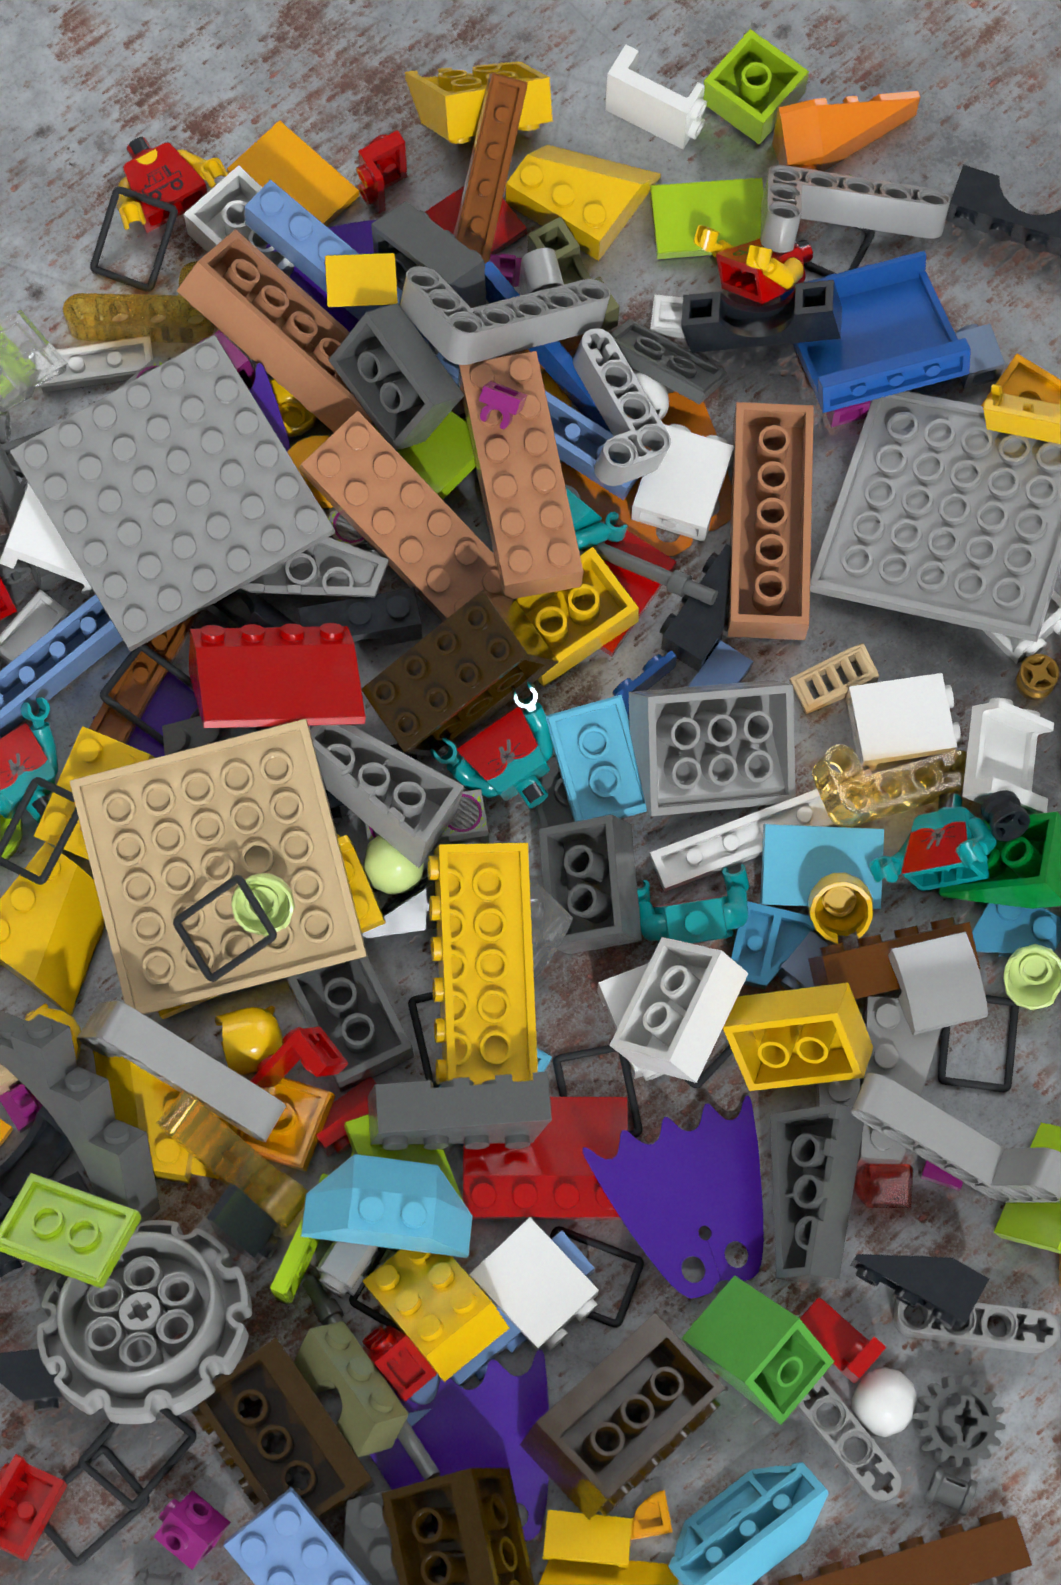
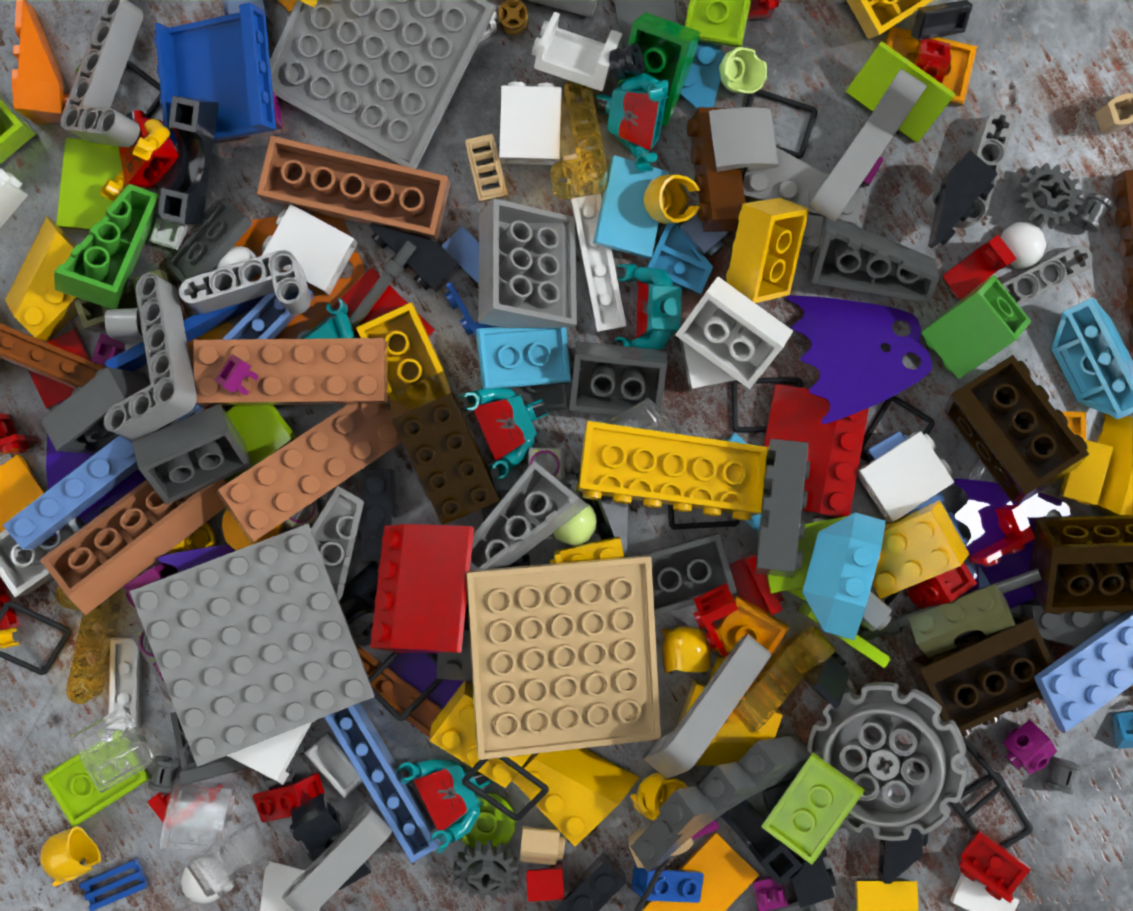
camera: 80 degrees left, 15 degrees up
black piece [173,875,277,982] -> none
yellowish green hair [231,873,295,936] -> none
yellow sticker [325,253,398,307] -> none
clear red plate [854,1163,913,1209] -> none
none -> bright green wedge [54,184,159,309]
none -> red bracket [968,505,1035,567]

